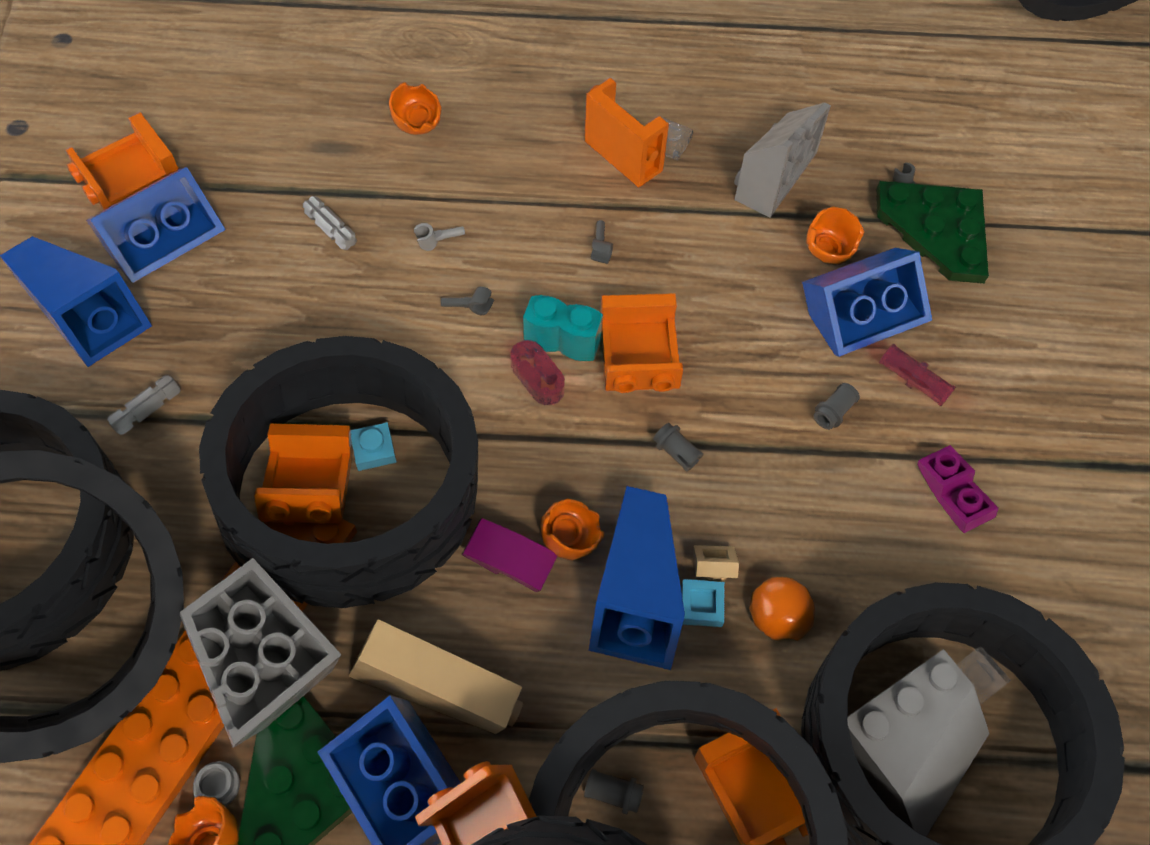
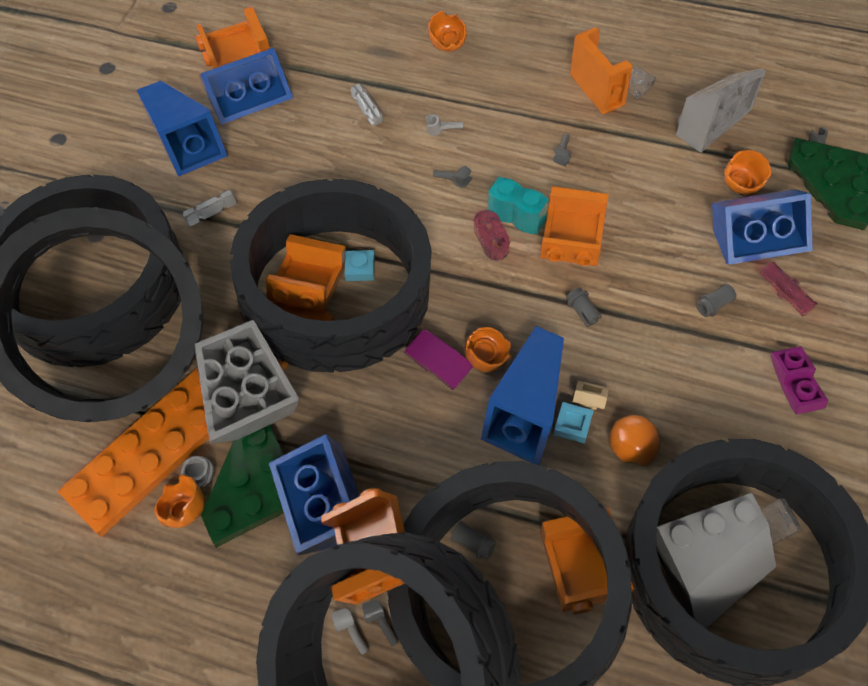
camera: 20 degrees right, 0 degrees up
tan slope [349,619,523,734] -> none

